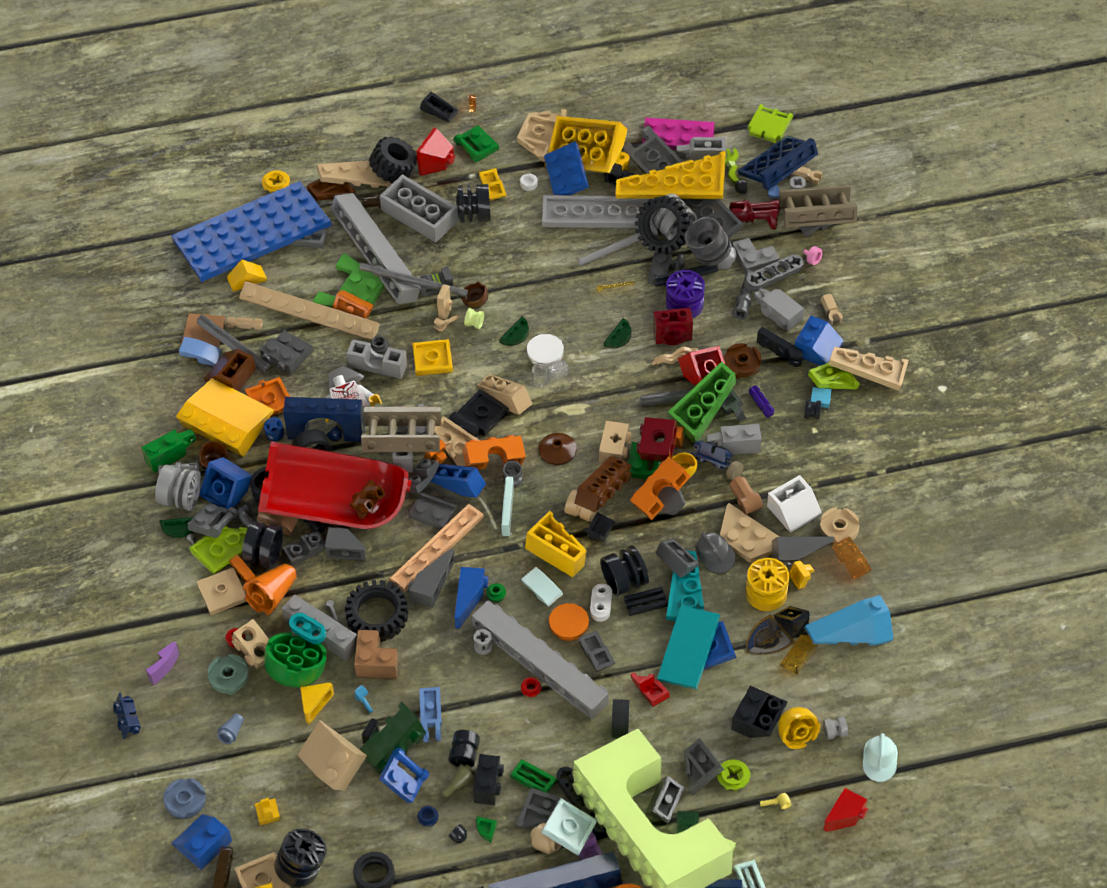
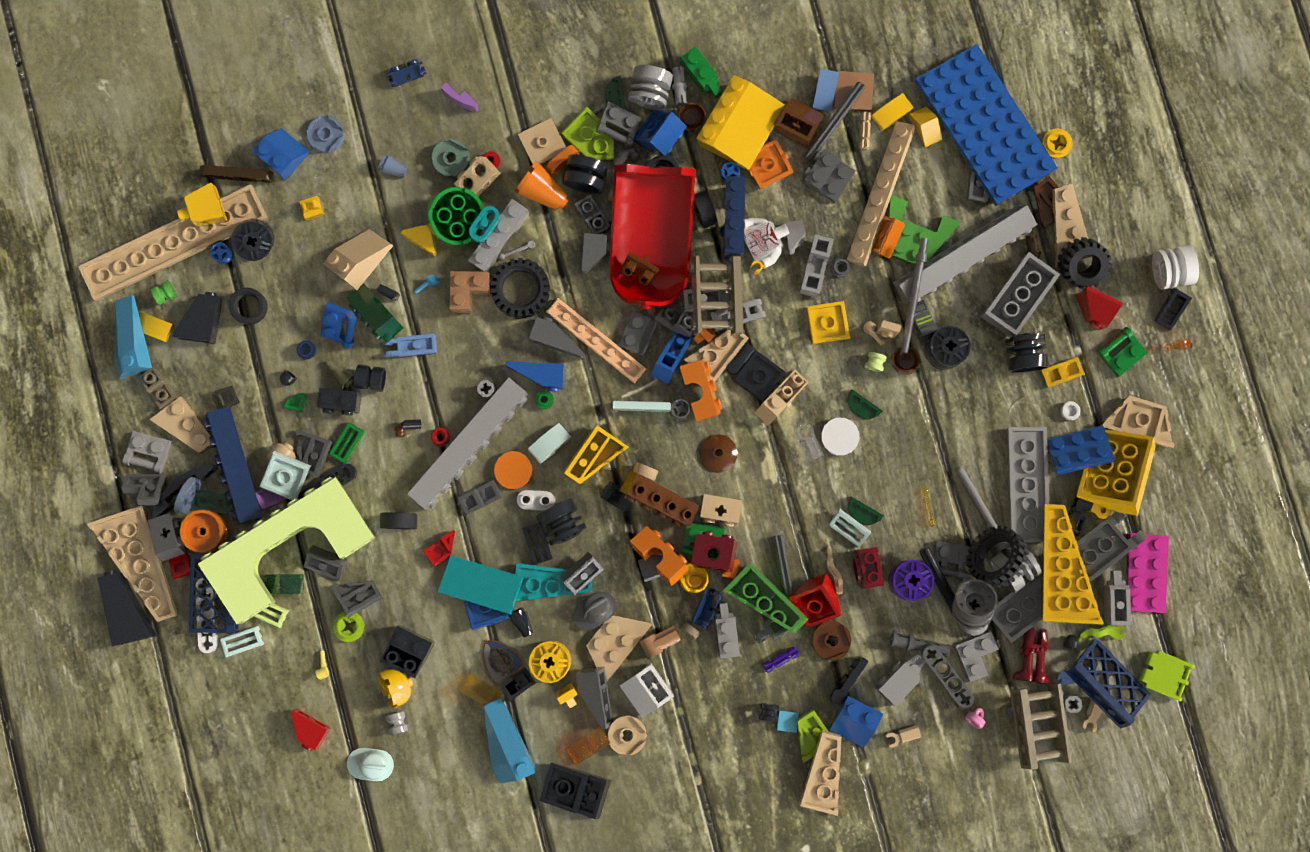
camera: 85 degrees right, 30 degrees up
none -> black arm [394,419,422,437]
none -> black cone [510,607,533,638]
none -> black slope [539,763,611,819]
none -> light aqua tile [828,509,871,548]
none -> yellow slope [871,93,914,131]
none -> black wheel [924,326,971,370]
none -> white wheel [1152,245,1199,290]

